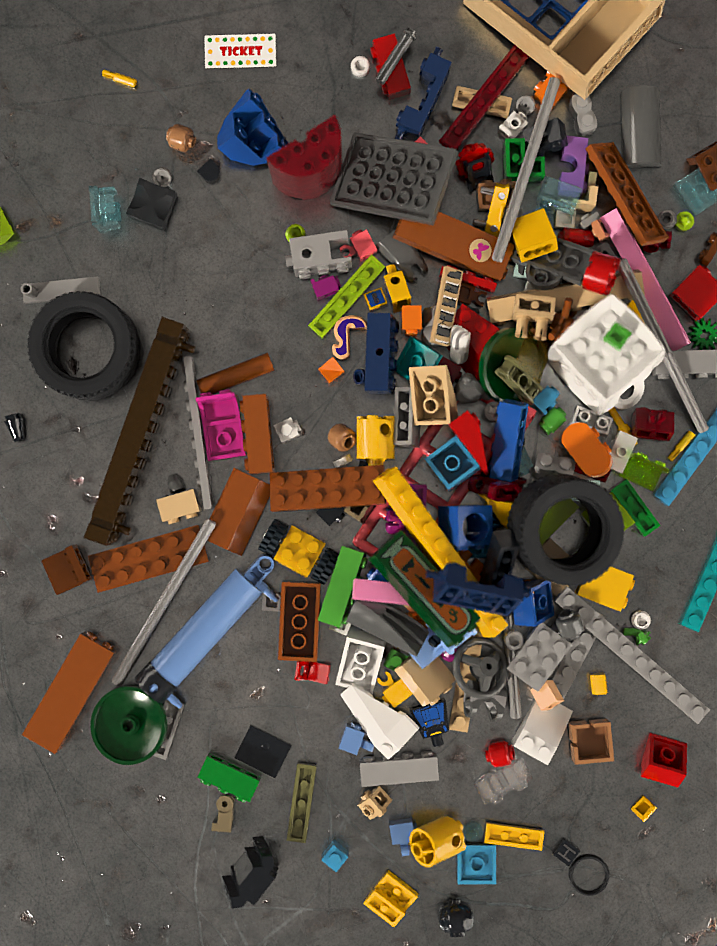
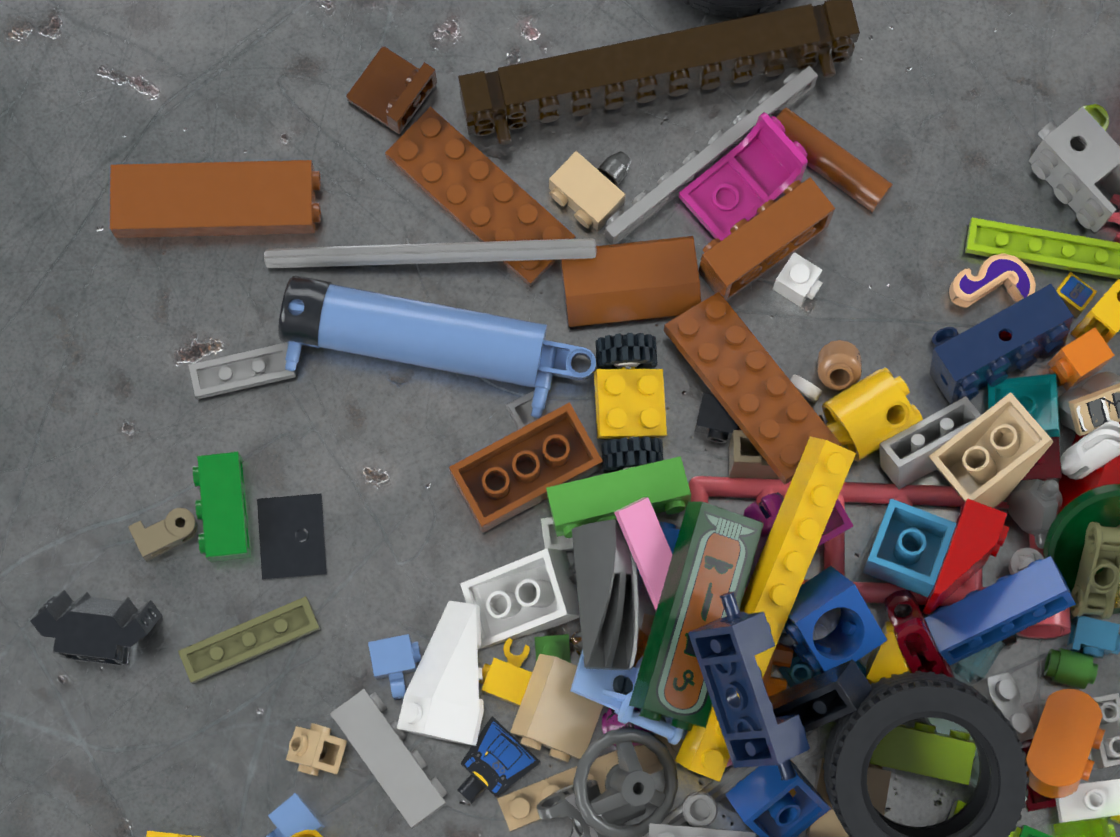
camera: 60 degrees right, 10 degrees down
dark green dish [90,686,168,765] -> none
red bracket [294,661,330,684] -> none
magenta brick [310,274,341,301] -> none
orange slope [318,357,345,384] -> none
dark azure brick [321,839,349,872] -> none

